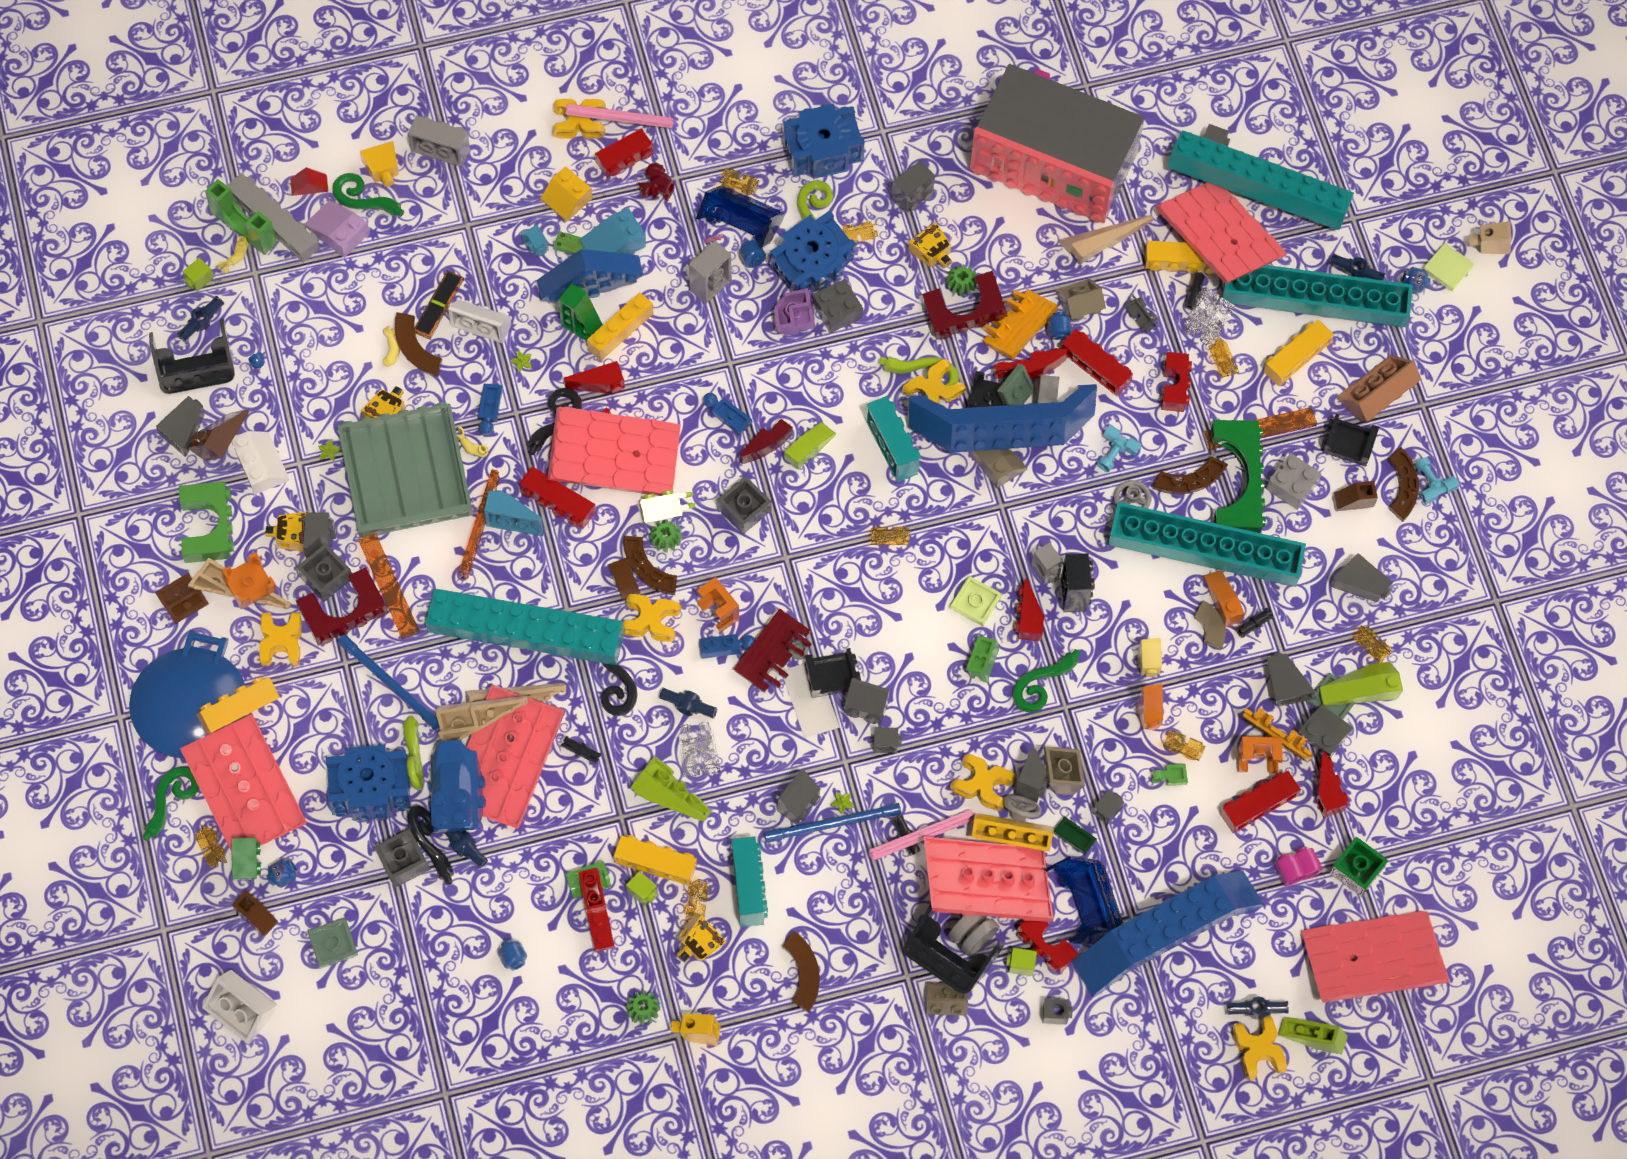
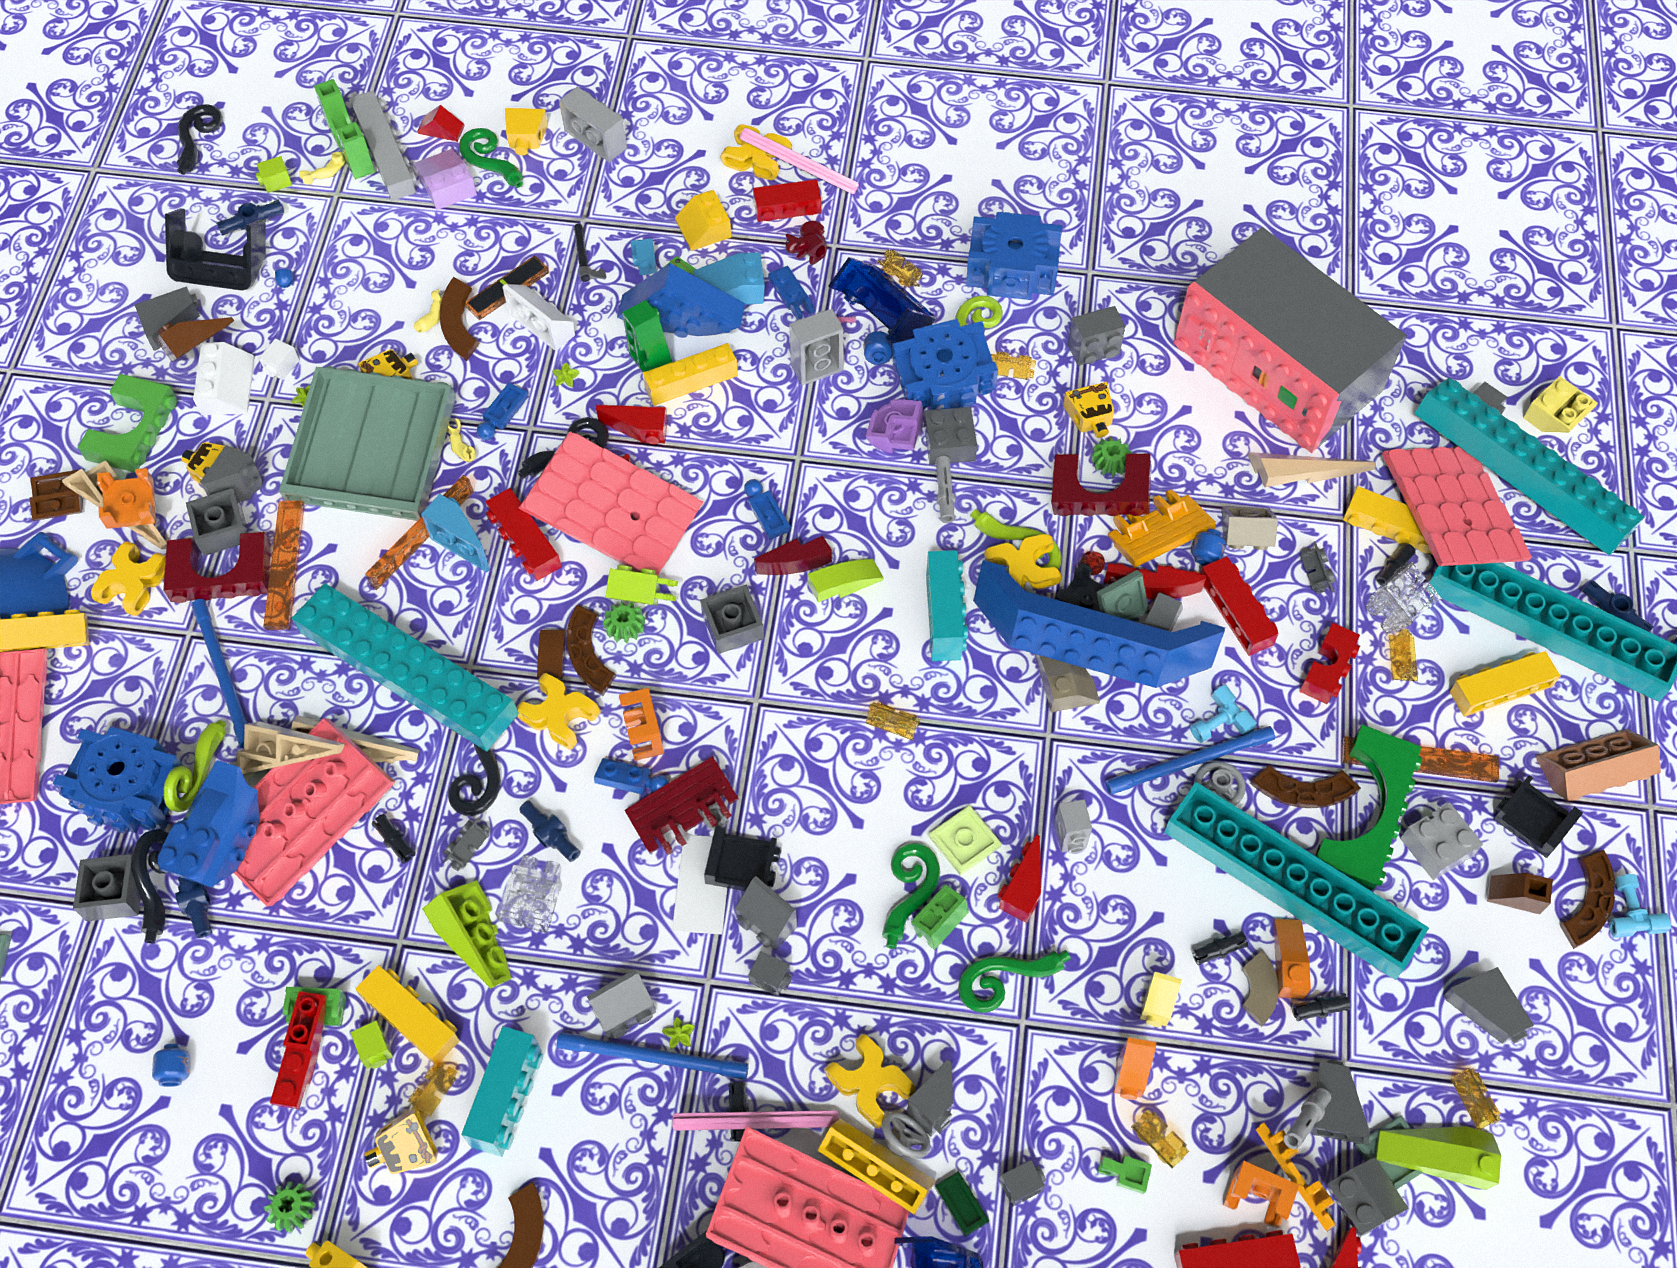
camera: 25 degrees right, 5 degrees down
dark tan slope [1043,746,1085,795] -> none
black brick [1061,553,1095,613] -> none
none -> black plant [177,104,223,175]
none -> white brick [259,338,300,380]
none -> dark grey hinge [442,817,490,871]
none -> black piece [574,224,607,282]
none -> blue hinge [768,265,815,320]
none -> green plant [882,843,940,949]
none -> light grey pin [935,456,955,523]
none -> clear red tile [1078,550,1105,576]
none -> blue piece [1105,726,1275,795]
none -> black pin [1191,931,1248,966]
none -> light grey pin [1283,1088,1332,1149]
none -> light yellow slope [1523,376,1598,433]

